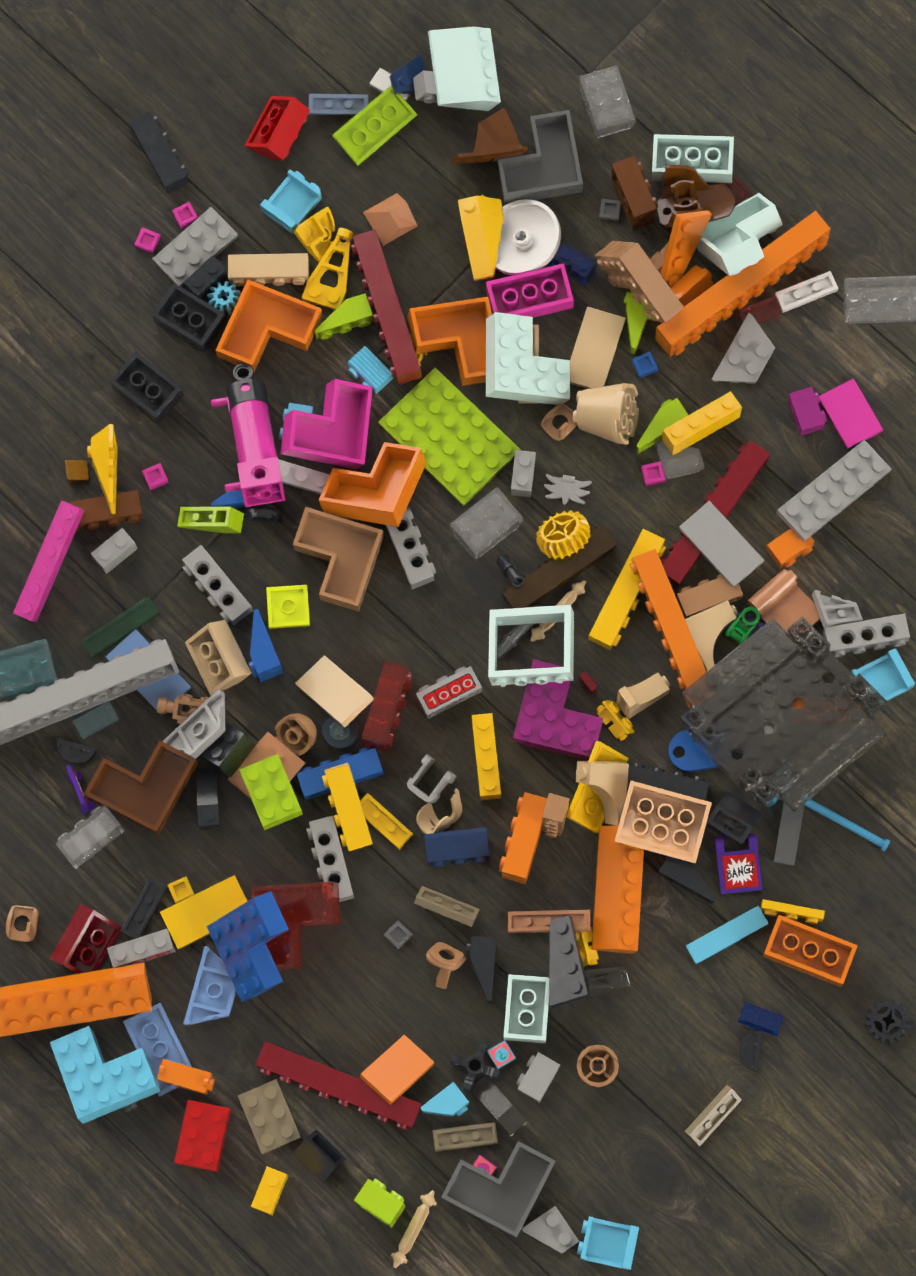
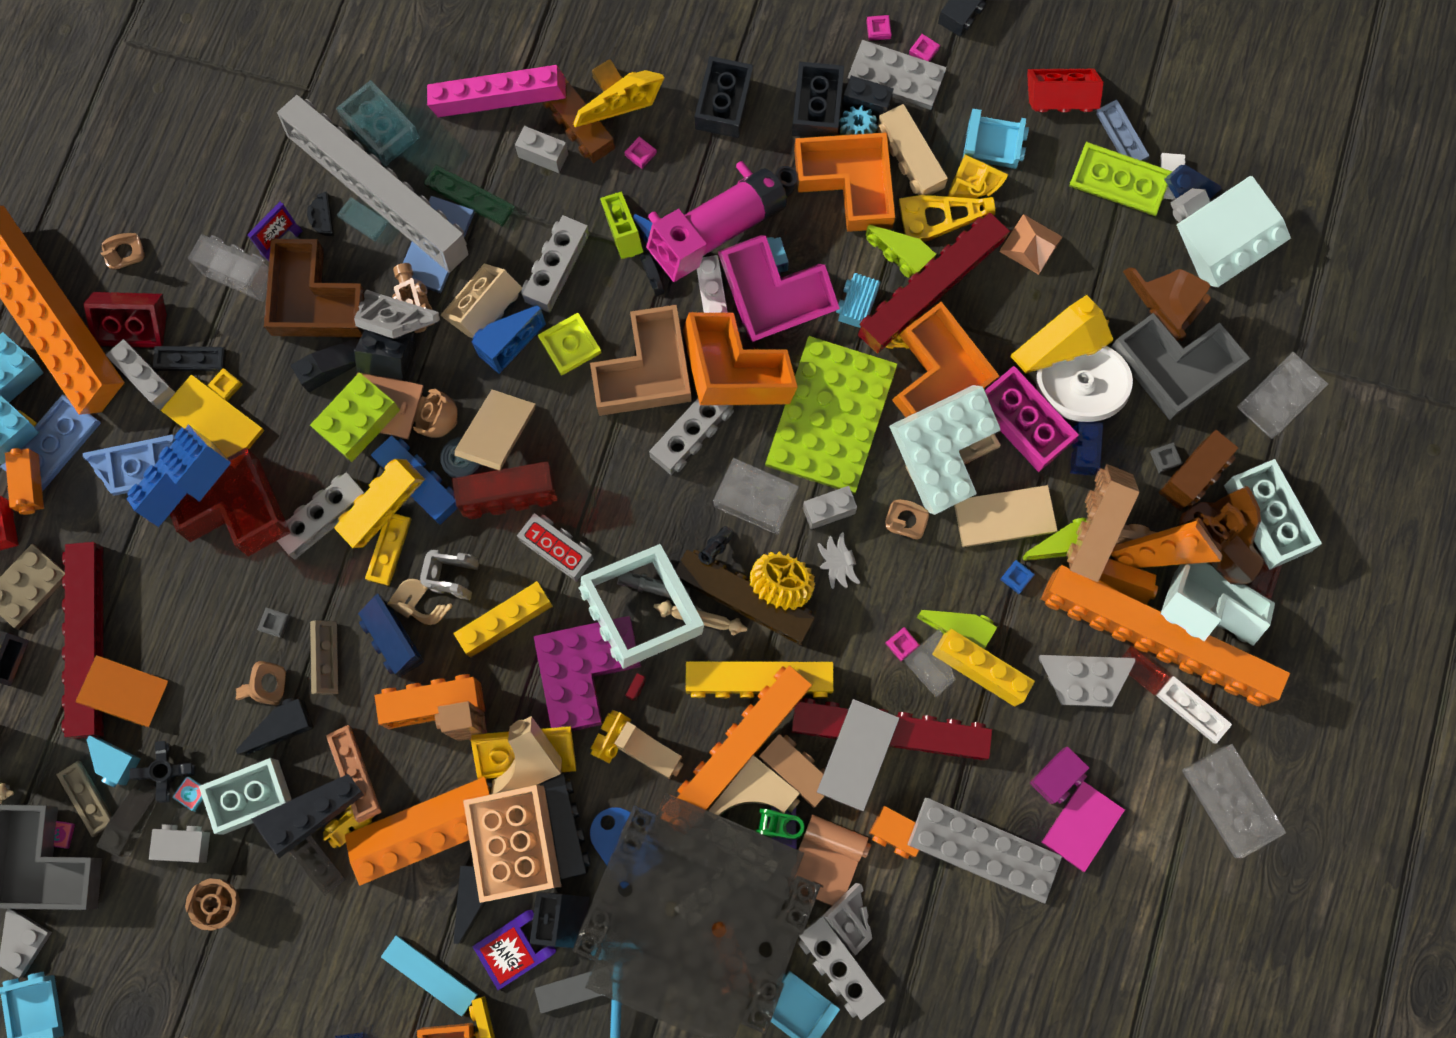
camera: 60 degrees right, 0 degrees up
tan cone [573,383,639,445] -> none

